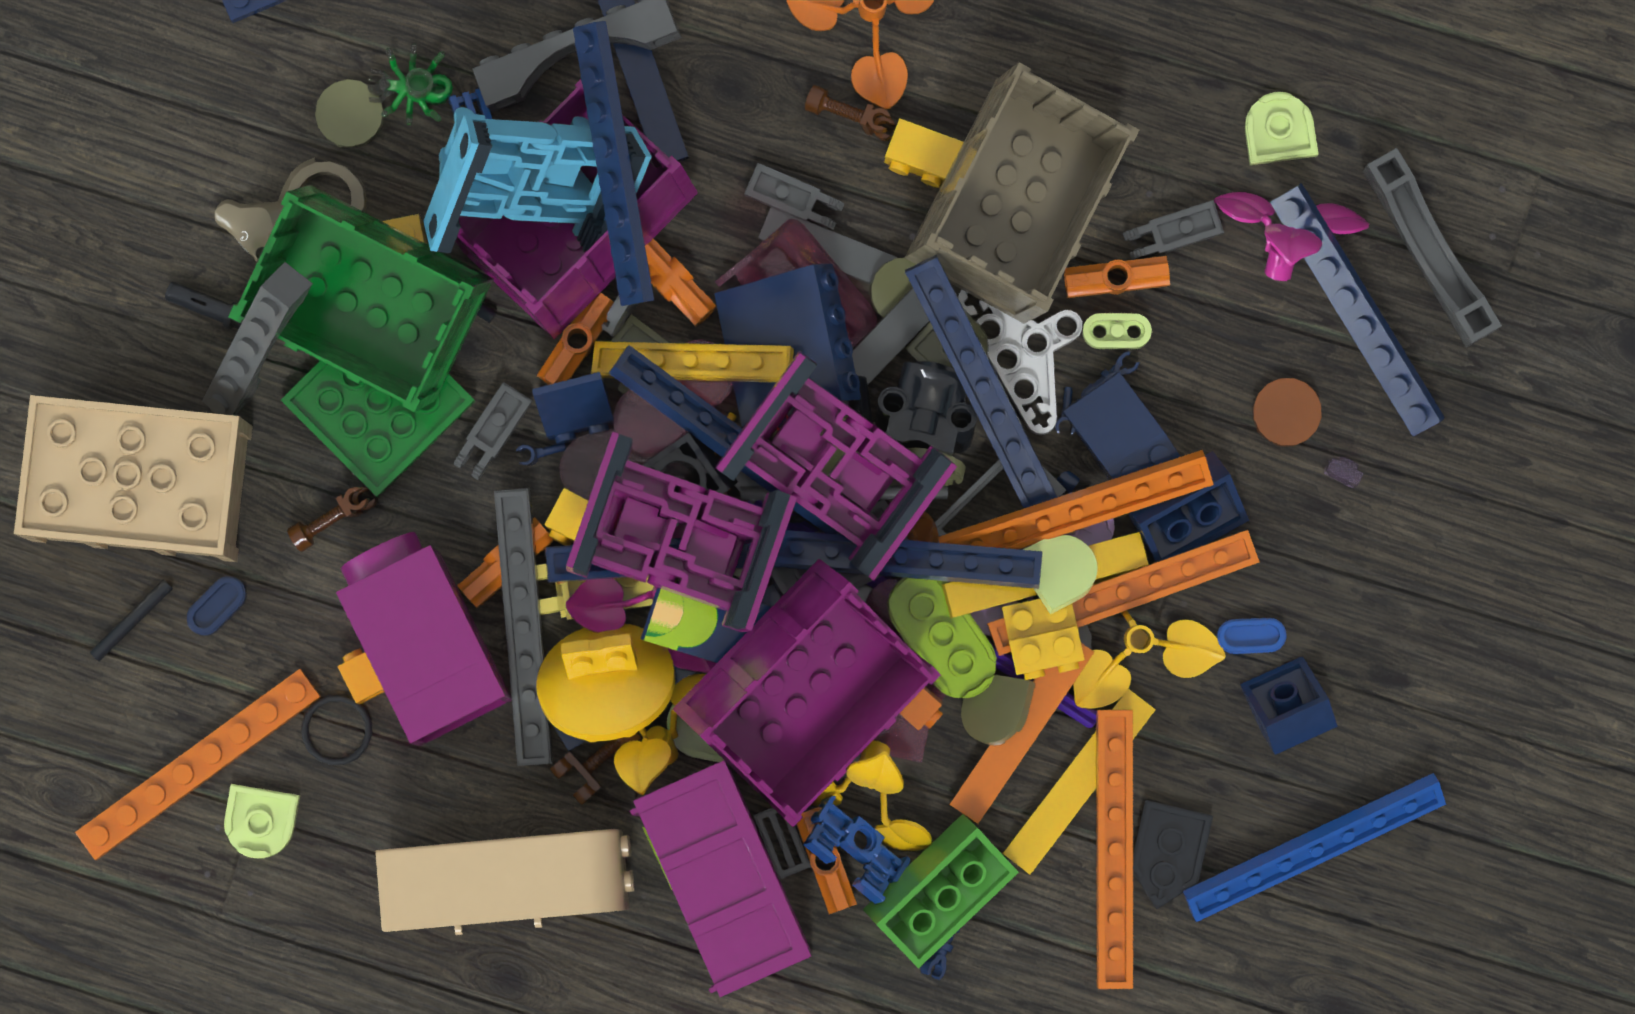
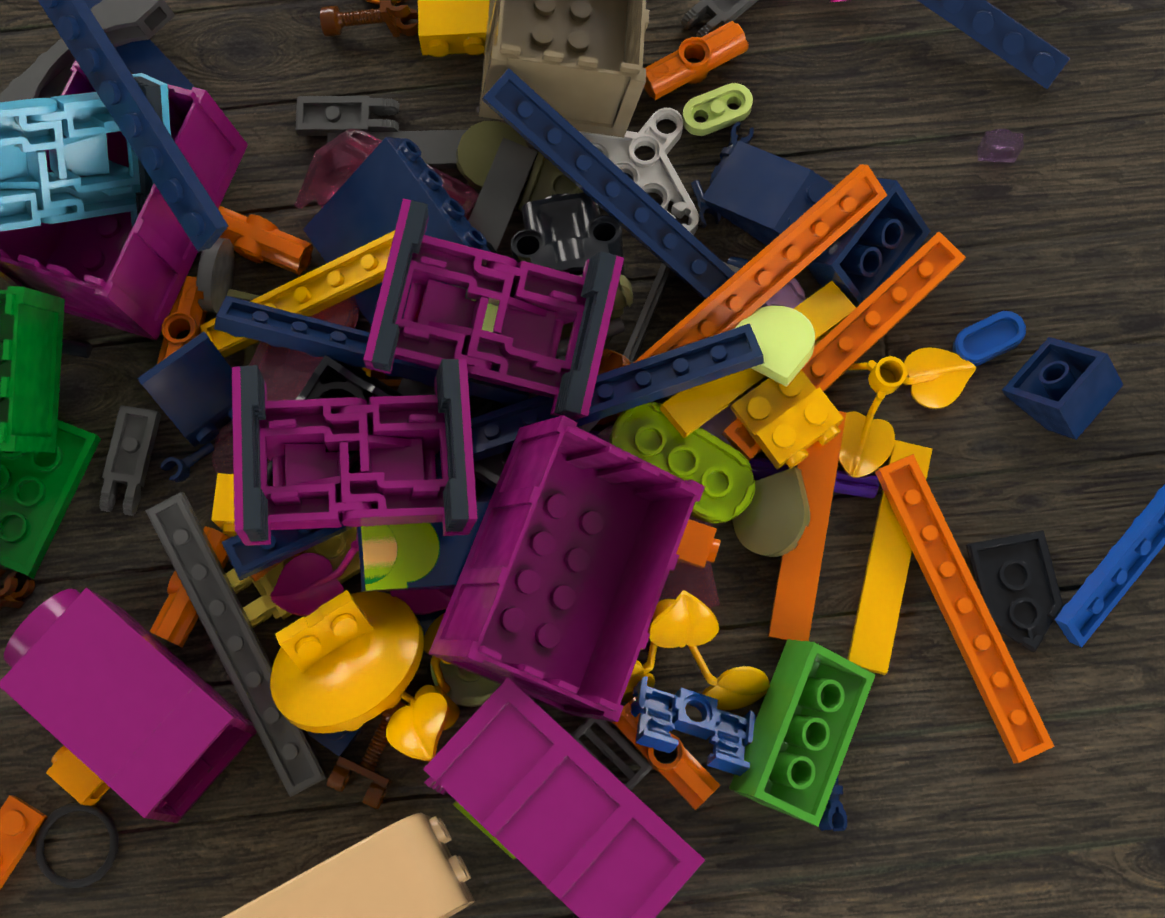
camera: 25 degrees left, 10 degrees down
dark orange tile [1253,378,1322,447] -> none

